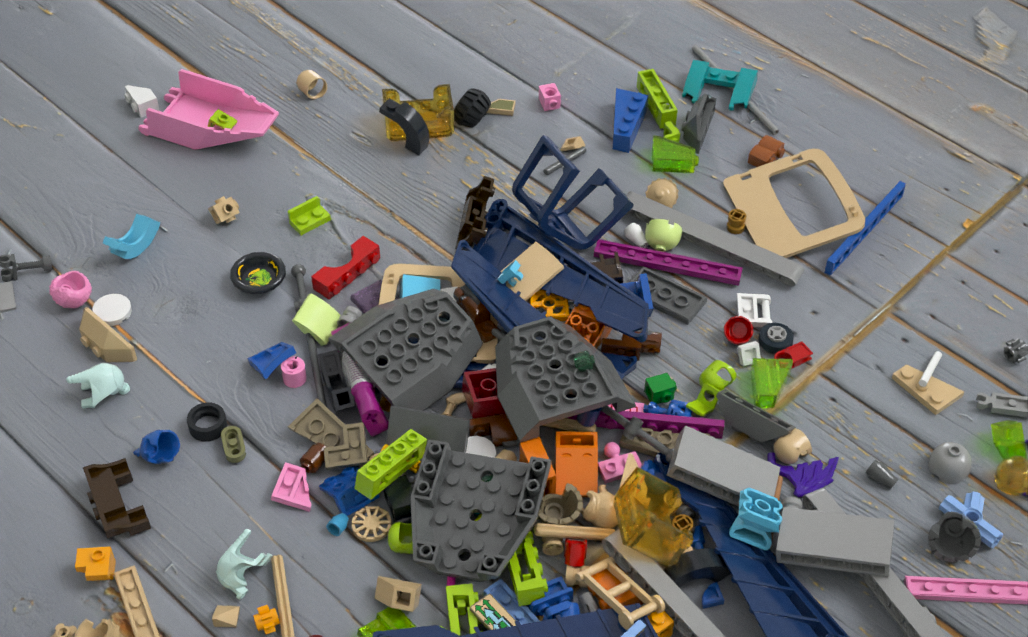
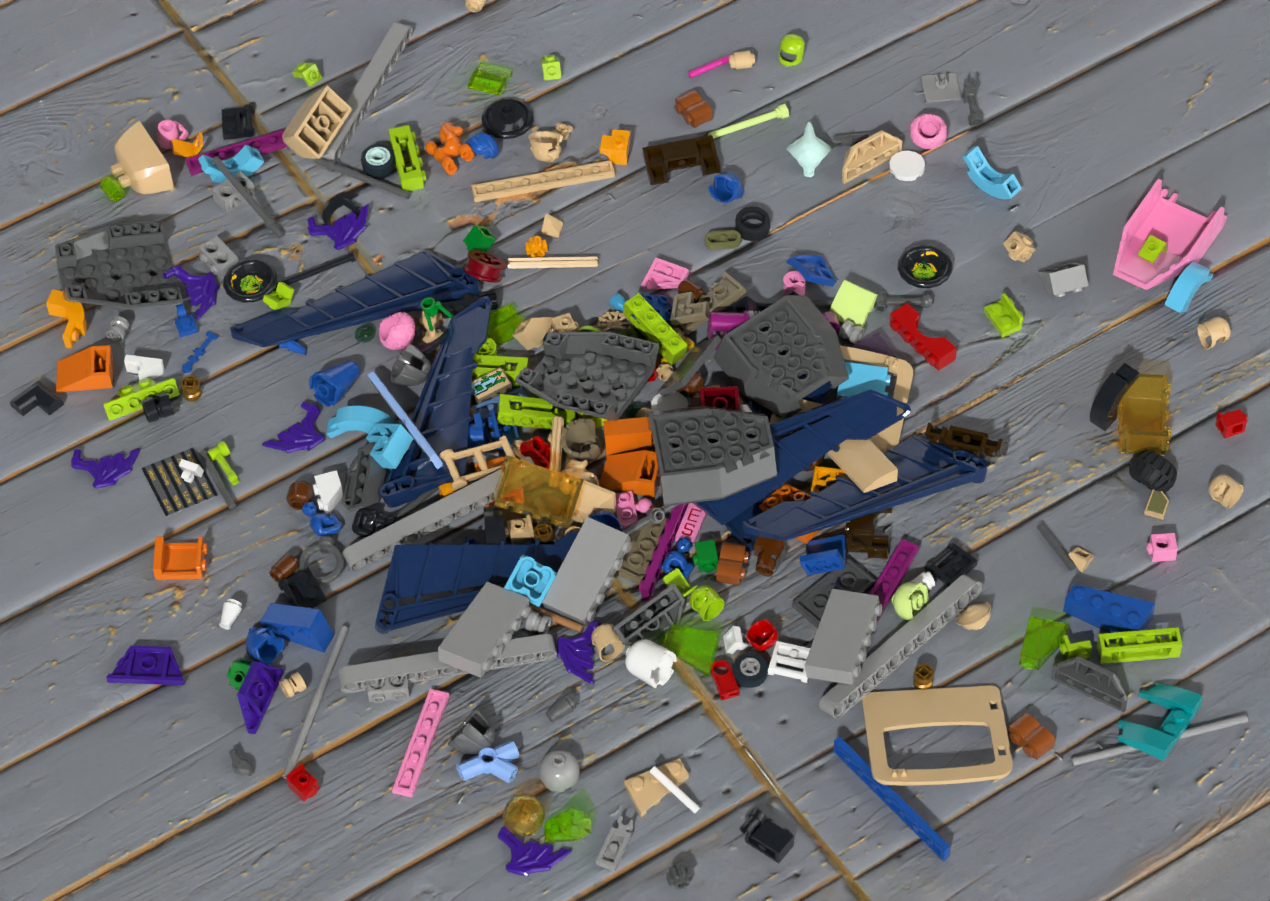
camera: 105 degrees right, 5 degrees up
white slope [124,85,160,118] -> none
light aqua piece [216,529,273,600] -> none
medium azure tile [498,260,524,287] -> none
dark blue windscreen [512,135,634,250] -> none
clear green piece [573,350,595,372] -> none
none -> tan brick [551,313,579,332]
none -> white cylinder [625,639,677,688]
none -> dark orange brick [674,90,712,128]
none -> yellowish green piece [708,104,789,139]
none -> dark orange brick [716,542,749,585]
none -> black hinge [740,808,794,864]
none -> light grey brick [805,589,882,685]
none -> dark grey axle [833,133,869,147]
none -> black plate [925,543,978,587]
none -> light grey slope [1038,263,1089,297]
none -> medium azure arch [1164,262,1213,313]
none -> tan helmet [1208,474,1244,509]
none -> red brick [1215,409,1248,439]

